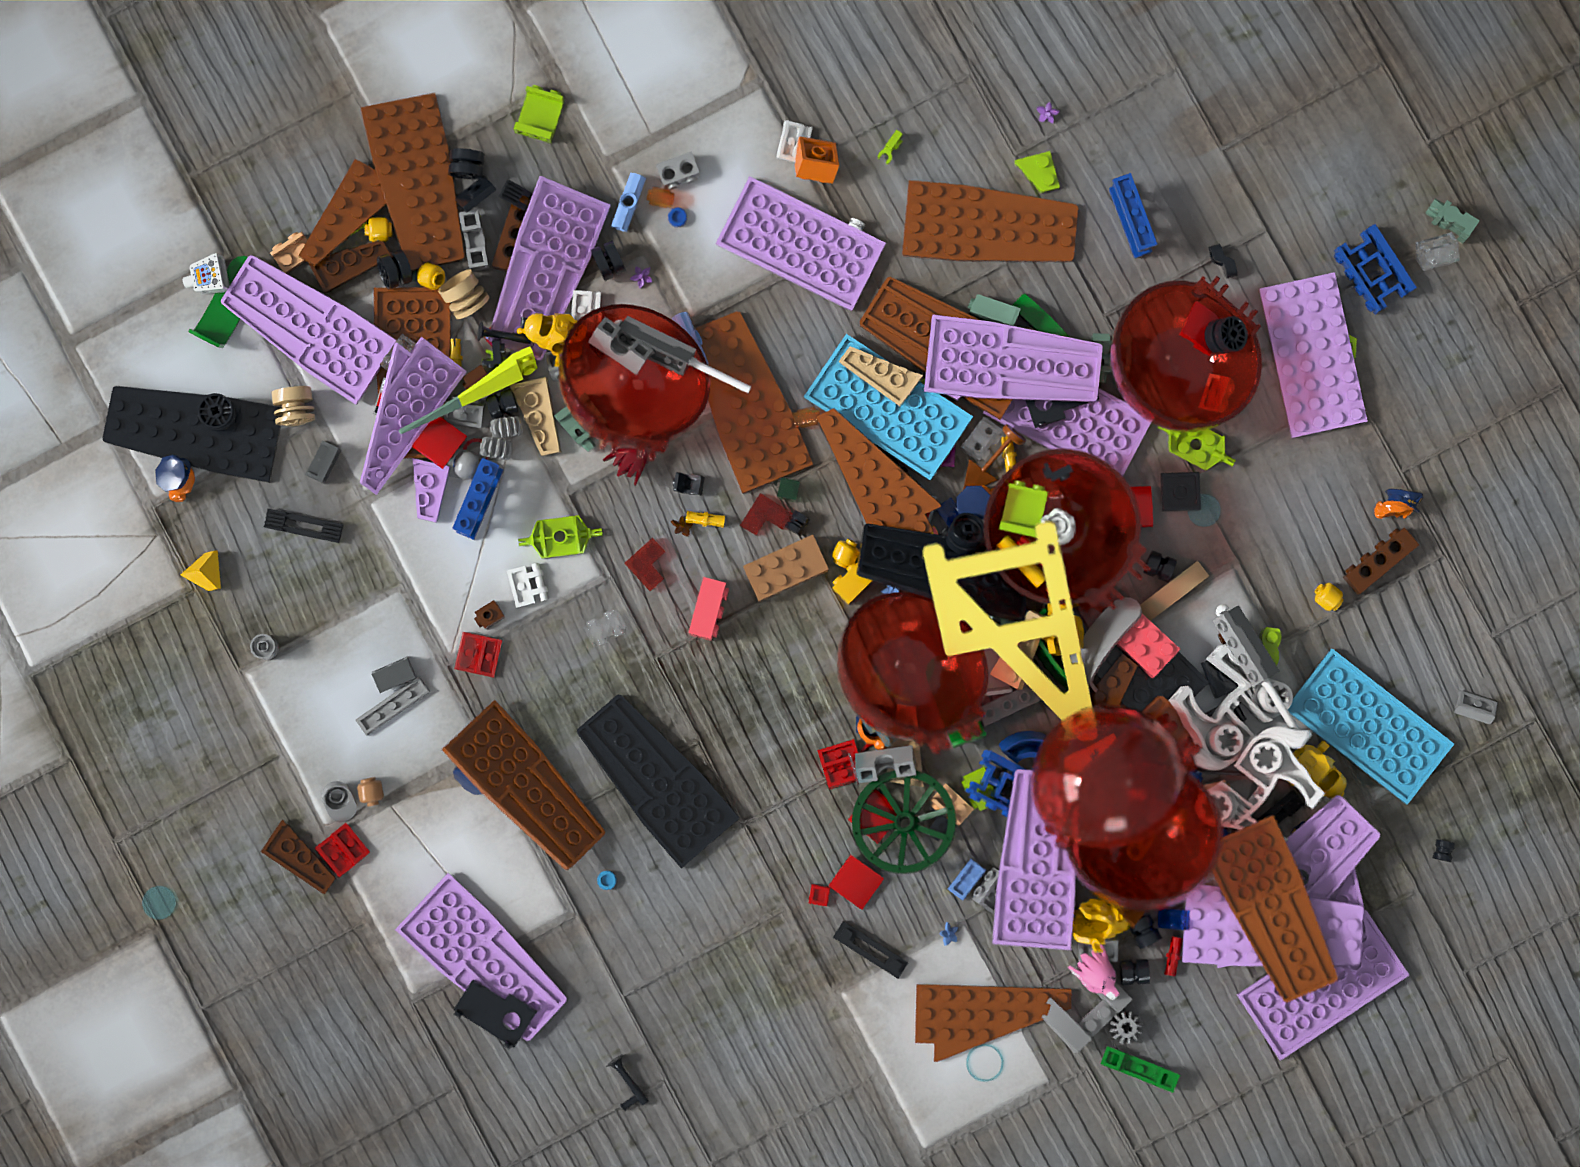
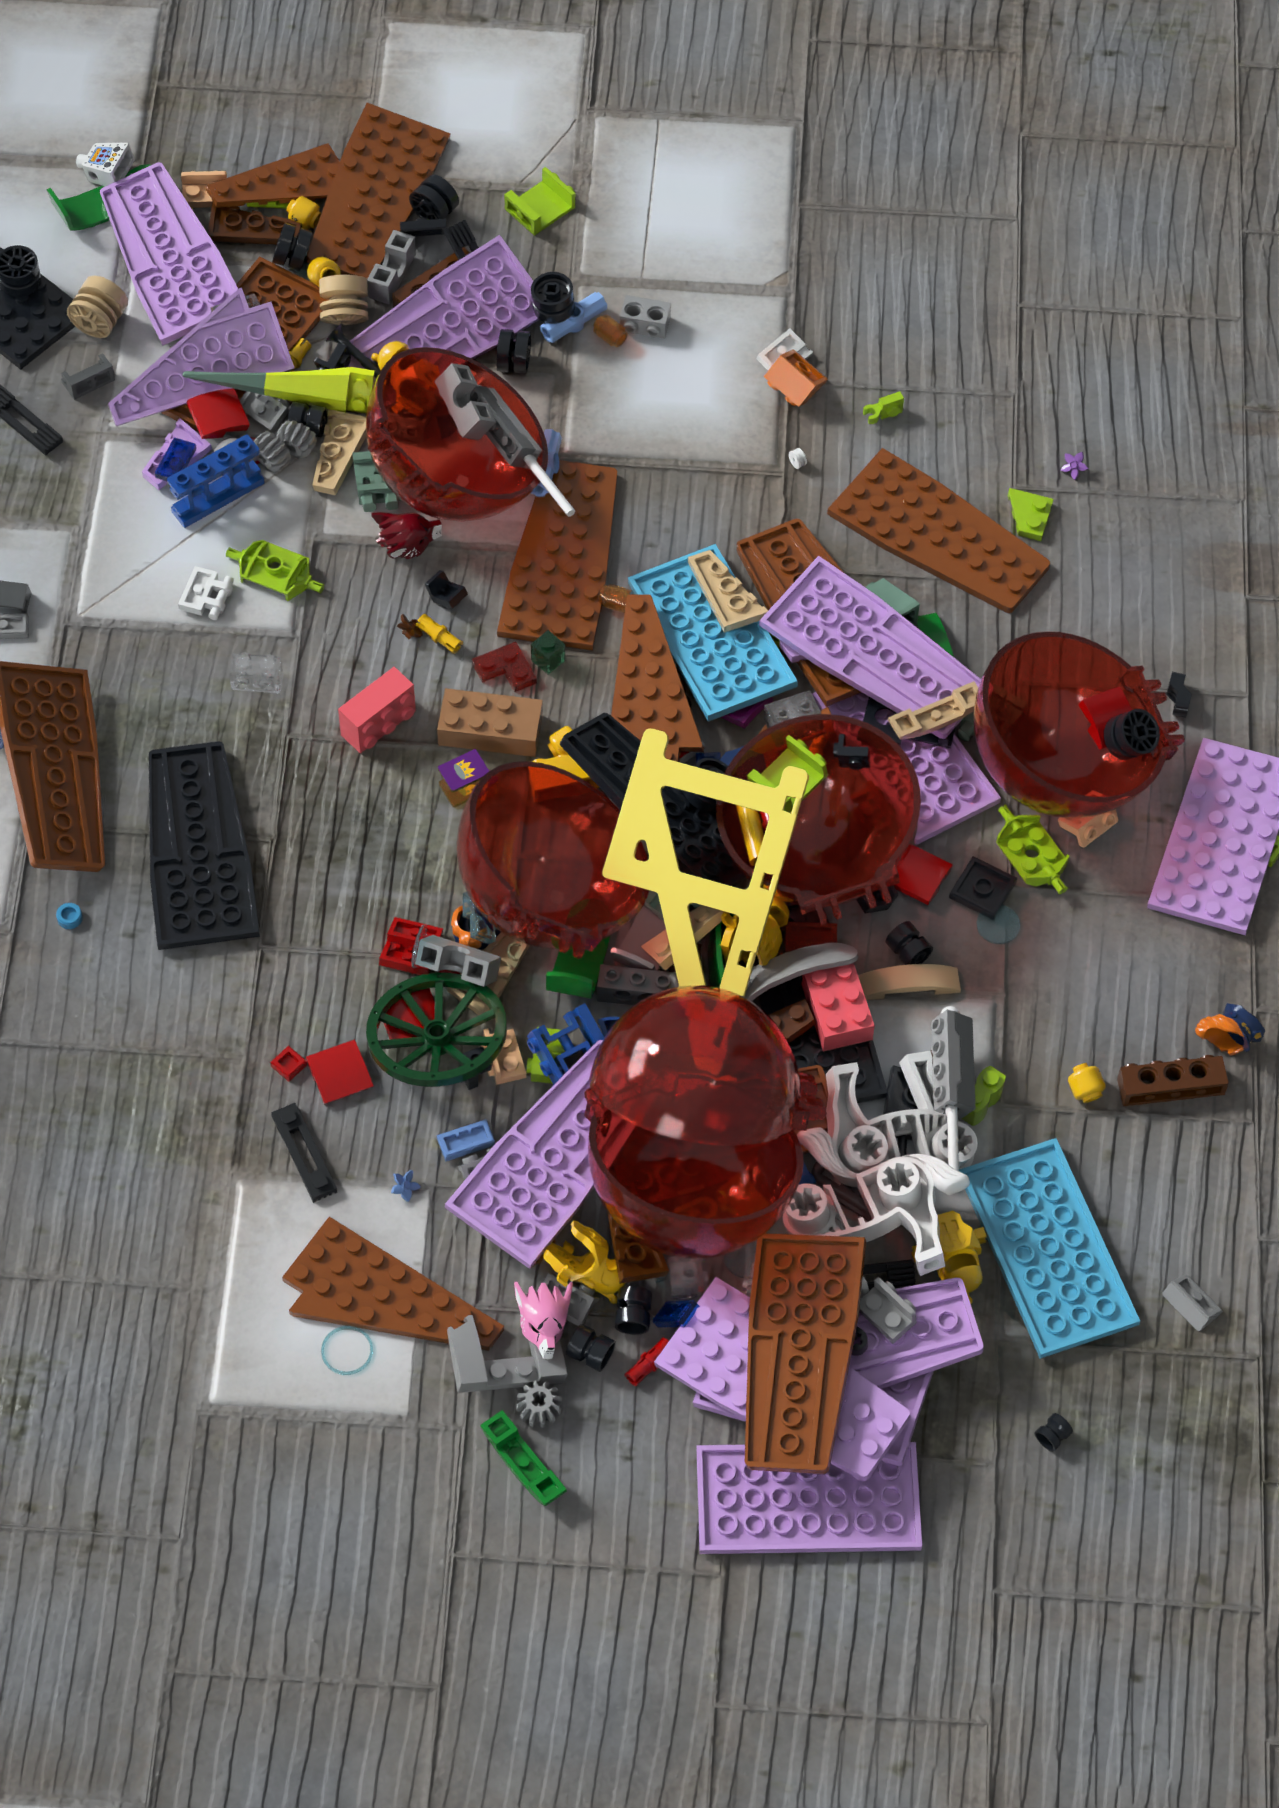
camera: 30 degrees right, 25 degrees down
red slope [454,632,502,678] -> none
reddish brown brick [474,600,506,629] -> none
clear red plate [624,538,665,592] -> none
medium lavender plant [630,266,653,289] -> none
blue tile [668,207,687,227] -> none
lavender plate [716,176,886,311] -> none
black wheel [785,510,811,536] -> none
white hair [1041,508,1076,545] -> none
blue fence [1109,173,1157,258] -> none
none -> clear blue plate [155,437,197,481]
none -> piece [438,749,492,807]
none -> black wheel [531,272,575,324]
none -> light grey bracket [859,1277,917,1344]
none -> tan slope [888,681,987,740]

